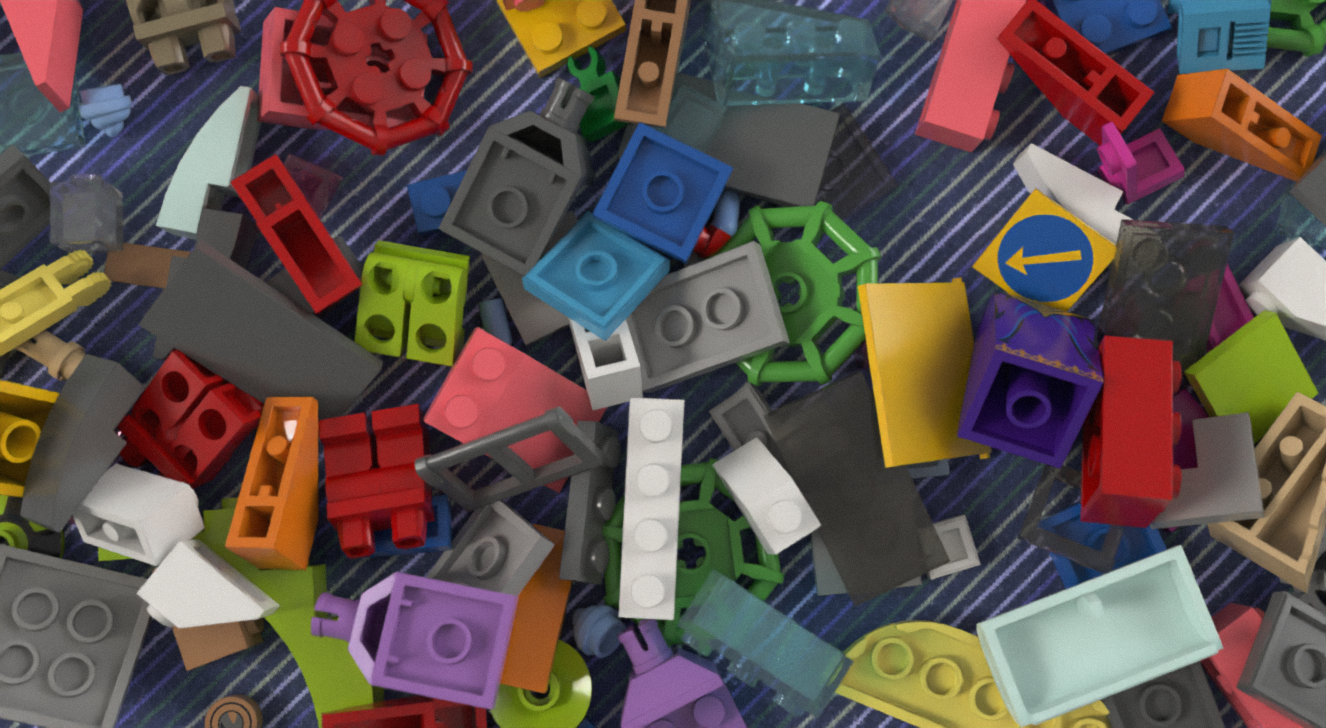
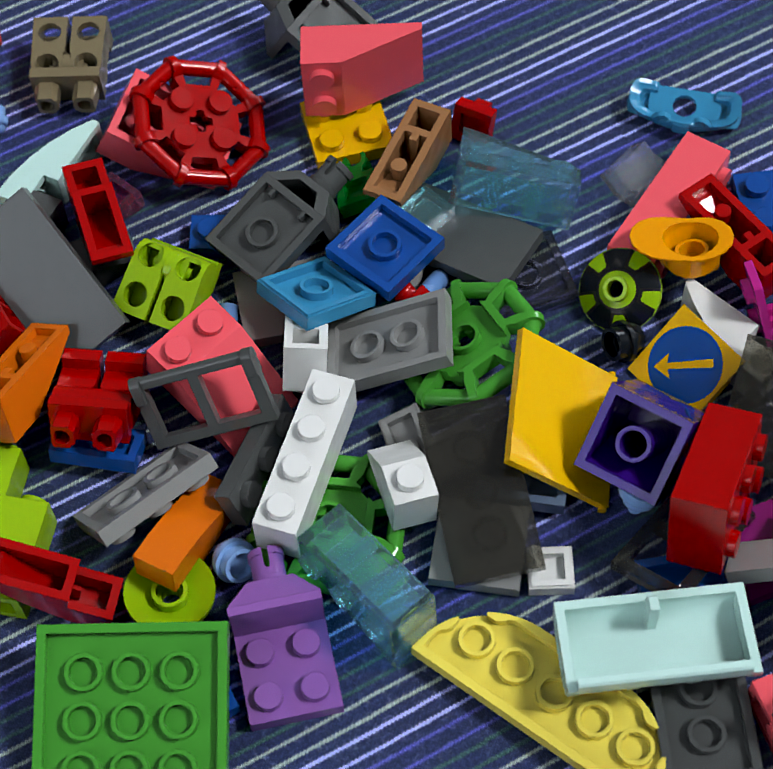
camera: 20 degrees right, 25 degrees down
medium lavender plate [311,572,519,709] -> none
none -> dish [579,248,663,329]
none -> black plate [601,320,646,363]
none -> light orange piece [629,217,734,279]

